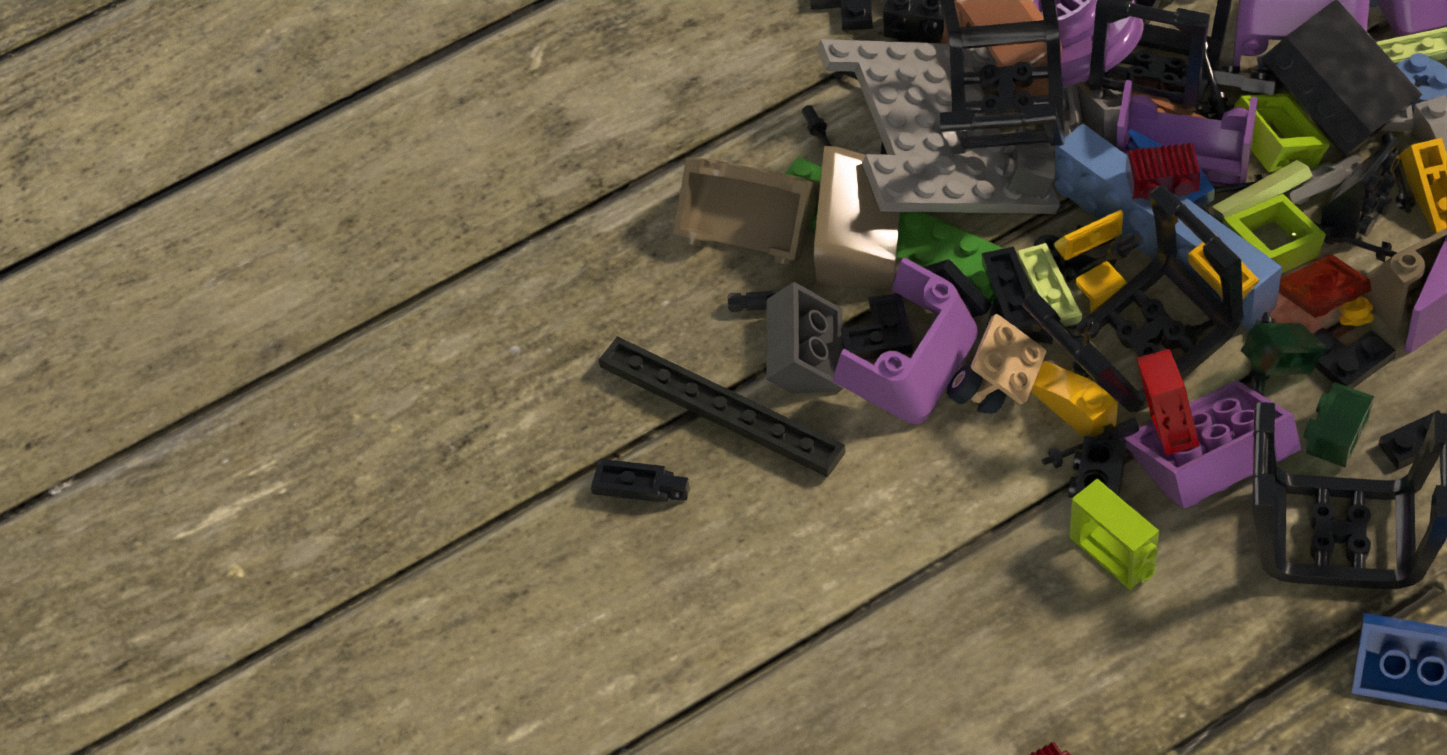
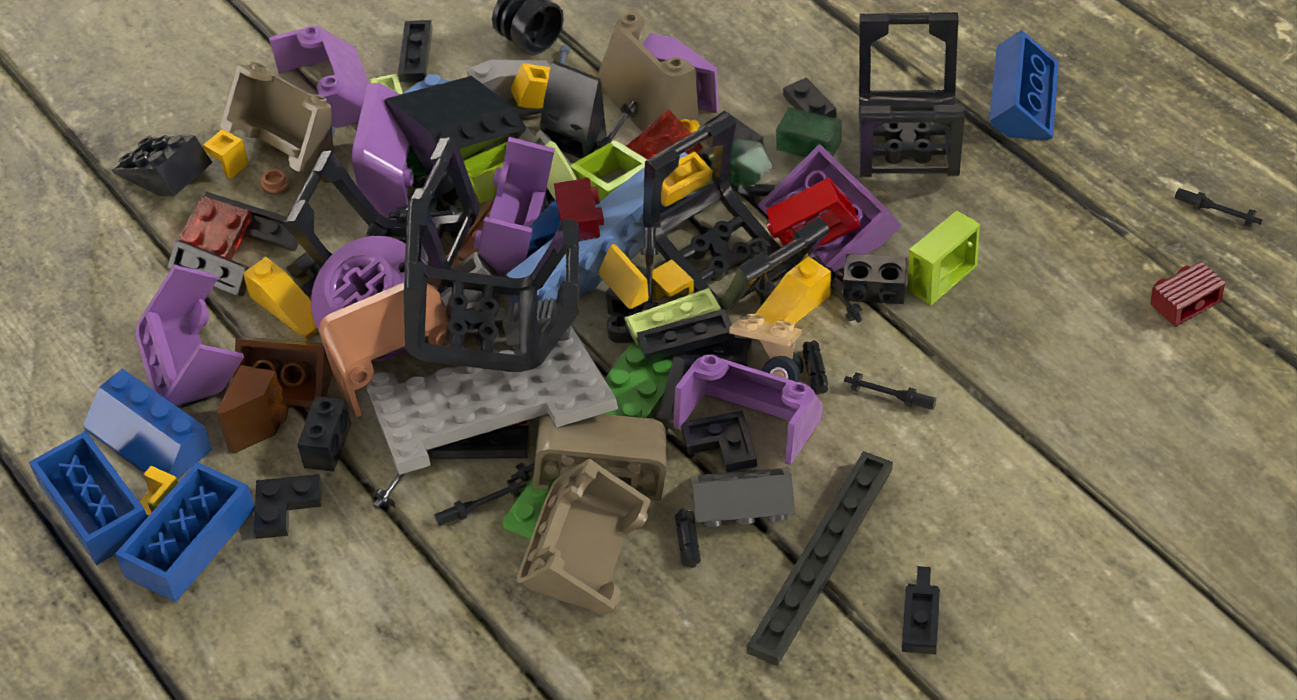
camera: 95 degrees left, 5 degrees down
none -> black axle [802,340,828,394]
none -> black piece [844,372,937,410]

